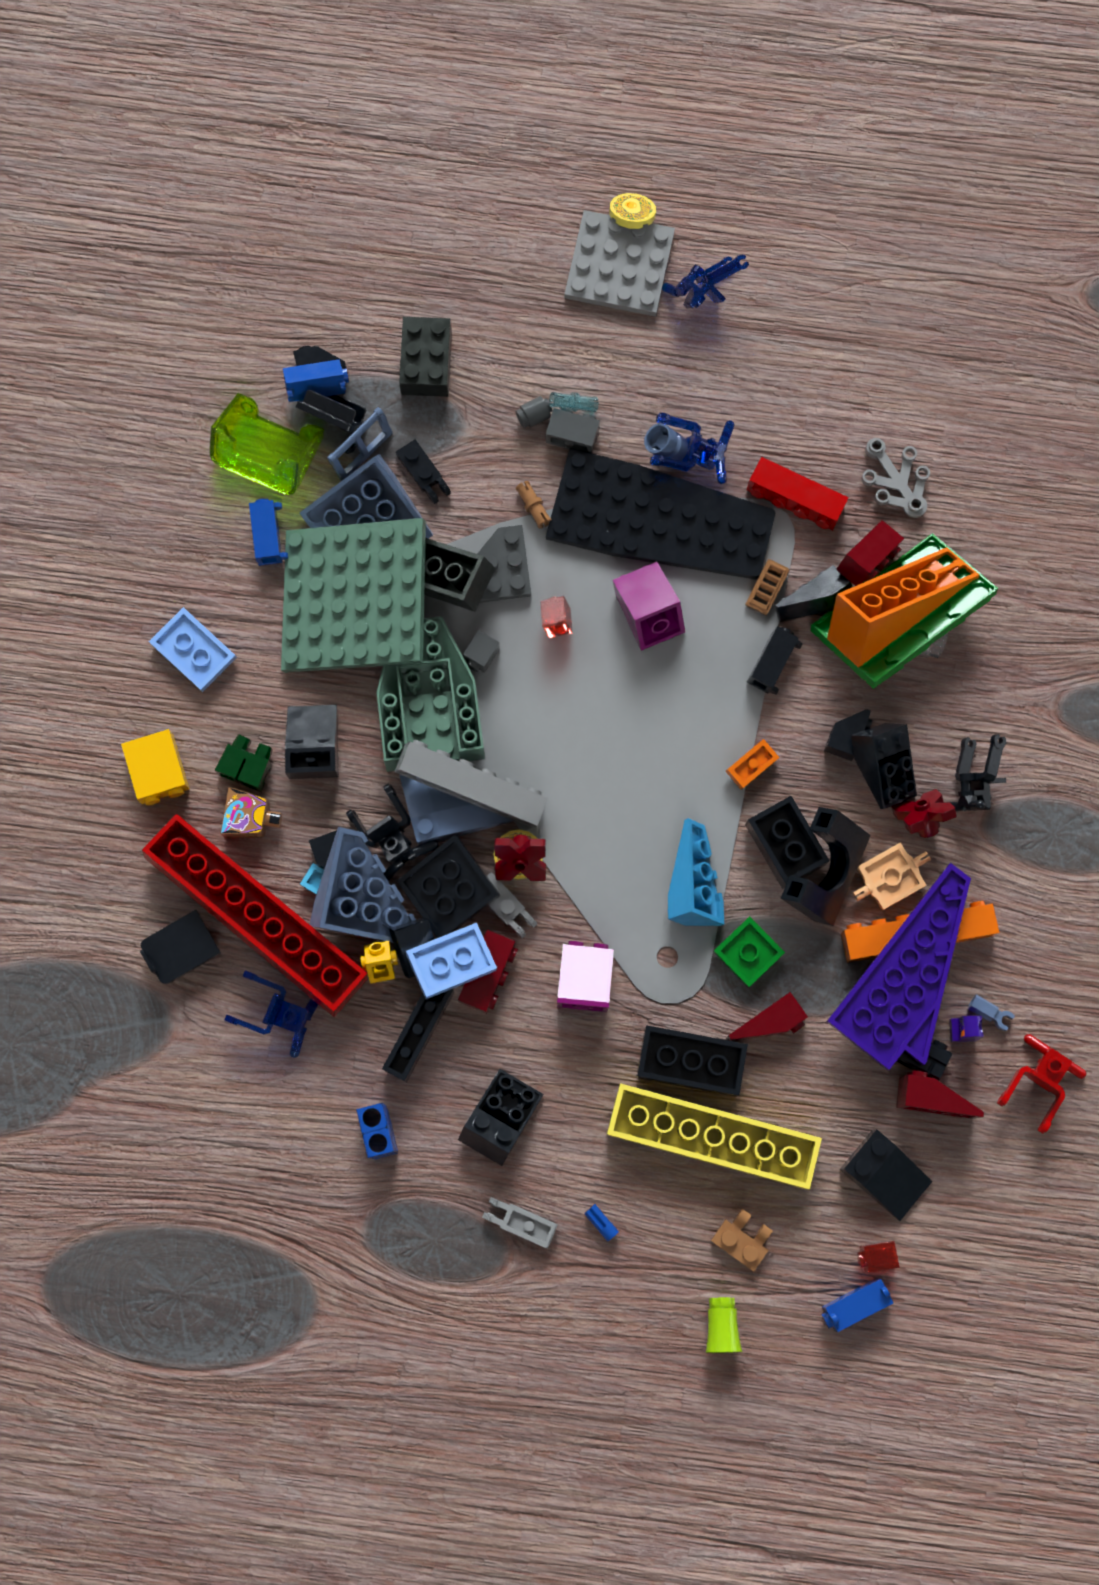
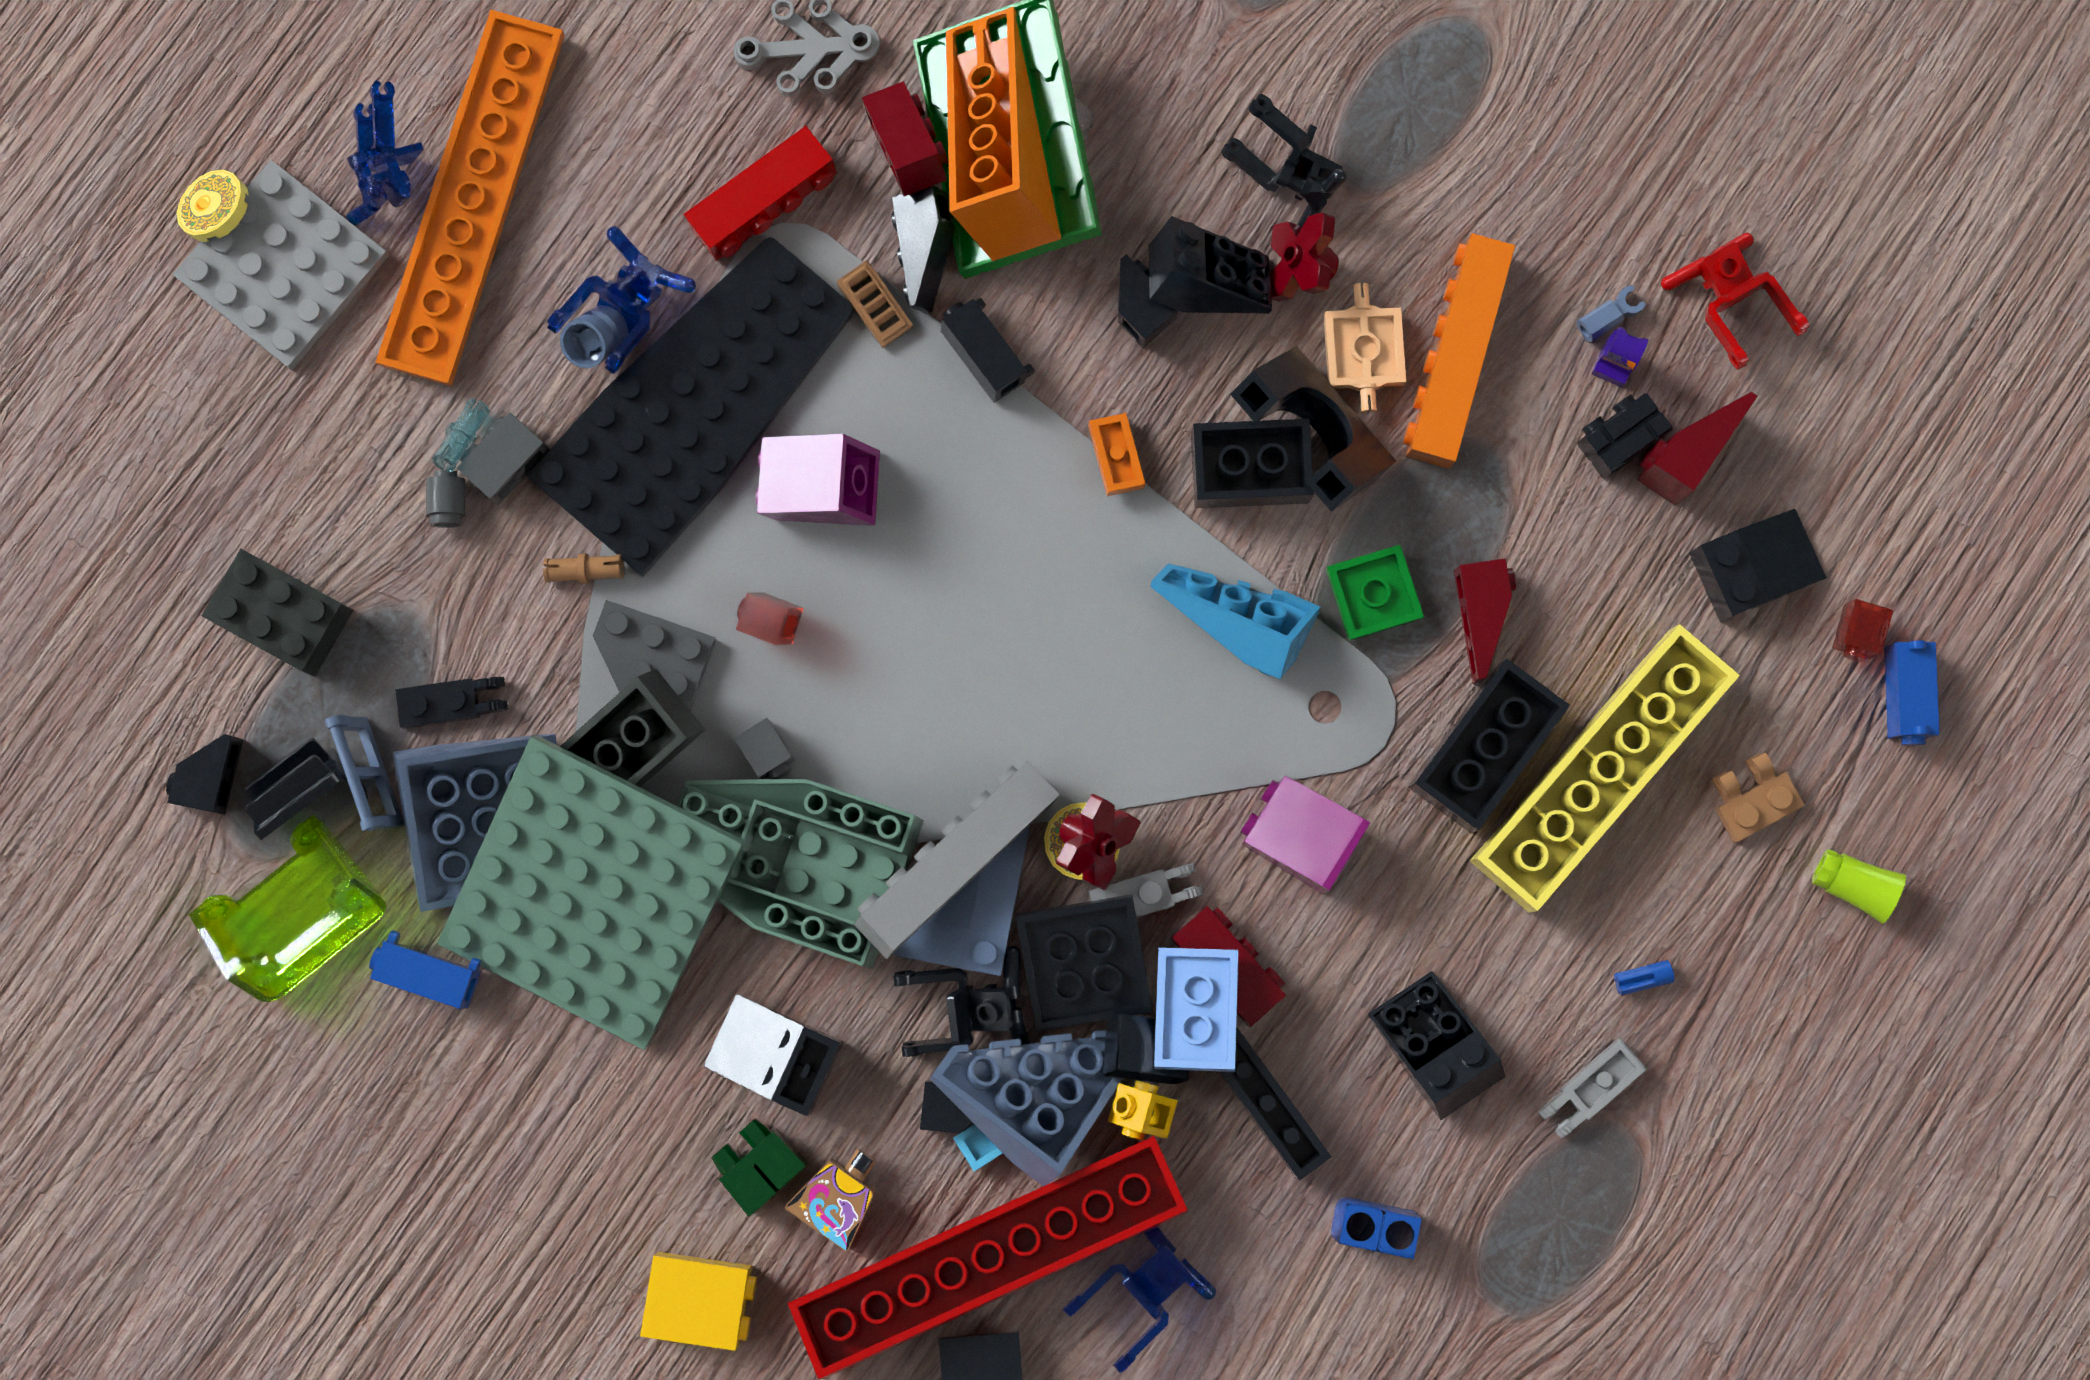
camera: 65 degrees left, 5 degrees up
light blue plate [149,607,237,692] -> none
blue brick [283,359,349,402] -> none
dark purple wing [826,863,971,1071] -> none
none -> orange plate [375,9,565,387]

